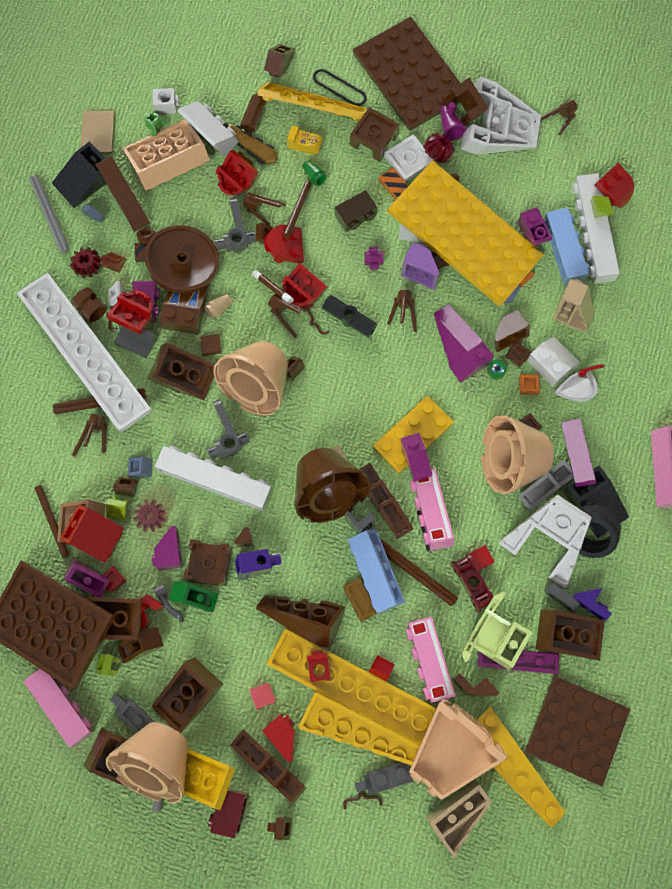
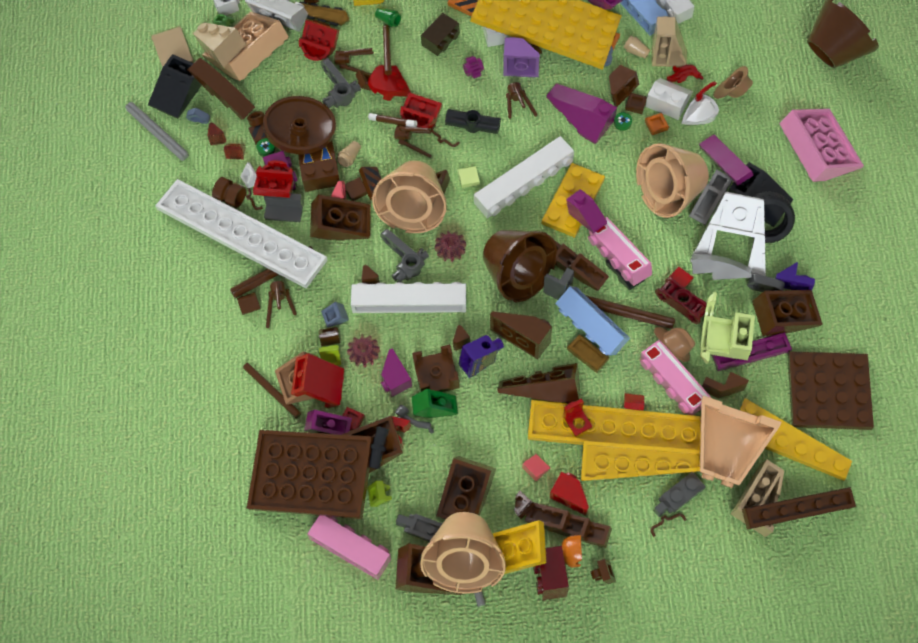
camera: 20 degrees left, 10 degrees down
dark red gear [70,247,102,279] -> none
reddish brown slope [117,627,164,664] -> none
none -> tan wedge [193,22,246,68]
none -> clear red slope [207,122,226,145]
none -> reddish brown slope [237,292,260,315]
none -> green tile [256,138,275,157]
none -> coral slope [331,181,346,199]
none -> reddish brown tile [359,167,381,200]
none -> reddish brown slope [362,265,380,284]
none -> black pin [369,427,389,469]
none -> clear pink gear [435,230,466,263]
none -> yellowish green tile [458,166,480,188]
none -> white brick [474,136,574,219]
none -> reddish brown slope [490,311,552,360]
none -> reddish brown tile [514,491,535,519]
none -> orange hair [561,535,582,568]
none -> tan cone [623,36,651,59]
none -> medium nougat piece [654,327,695,362]
none -> red piece [667,65,704,83]
none -> light grey slope [692,254,752,280]
none -> medium nougat piece [713,66,753,99]
none -> reddish brown tile [742,487,856,530]

